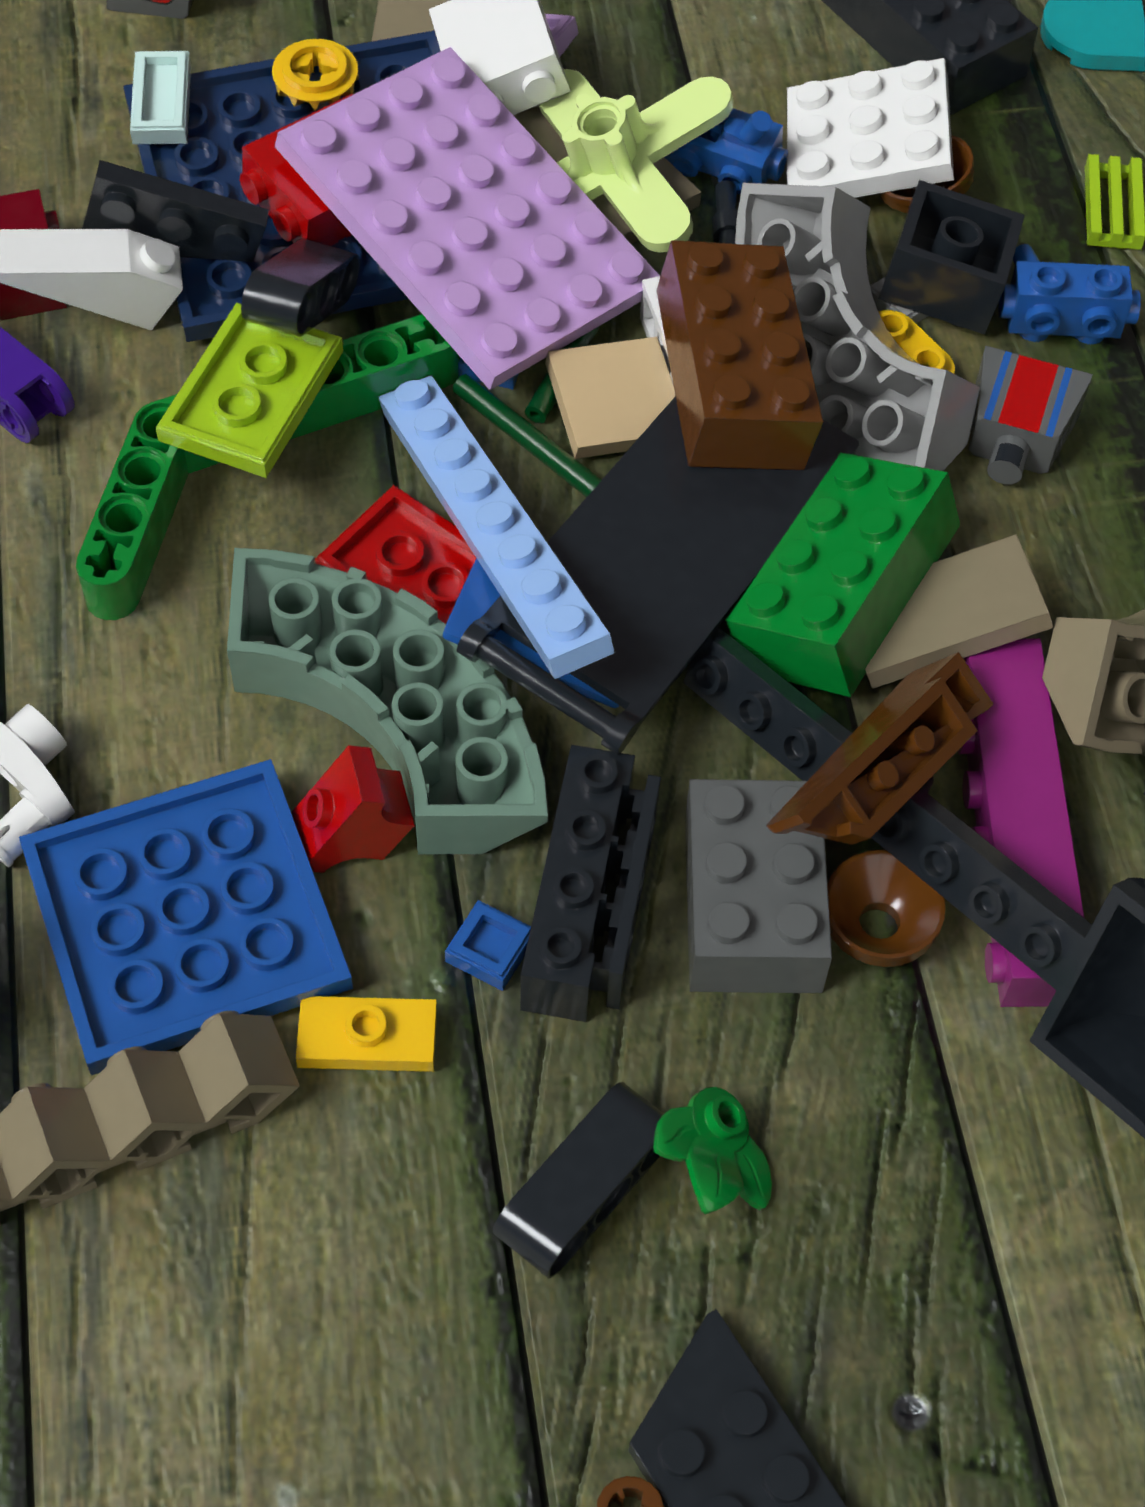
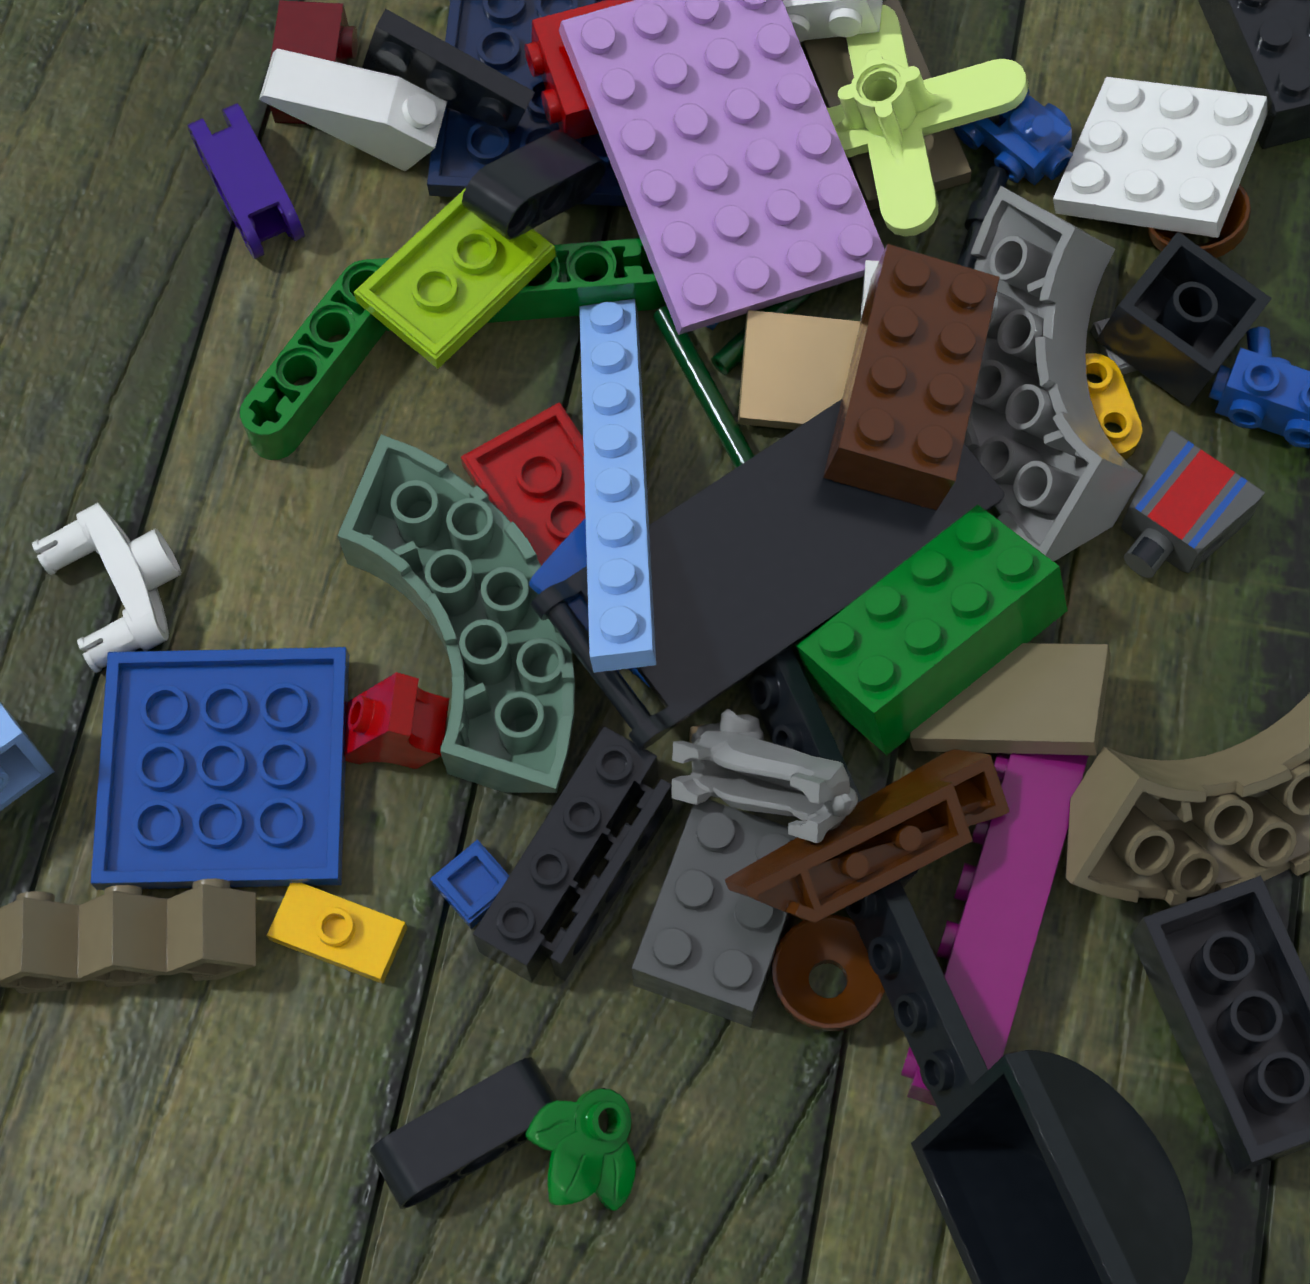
camera: 25 degrees right, 10 degrees up
none -> light grey animal [672,709,858,843]

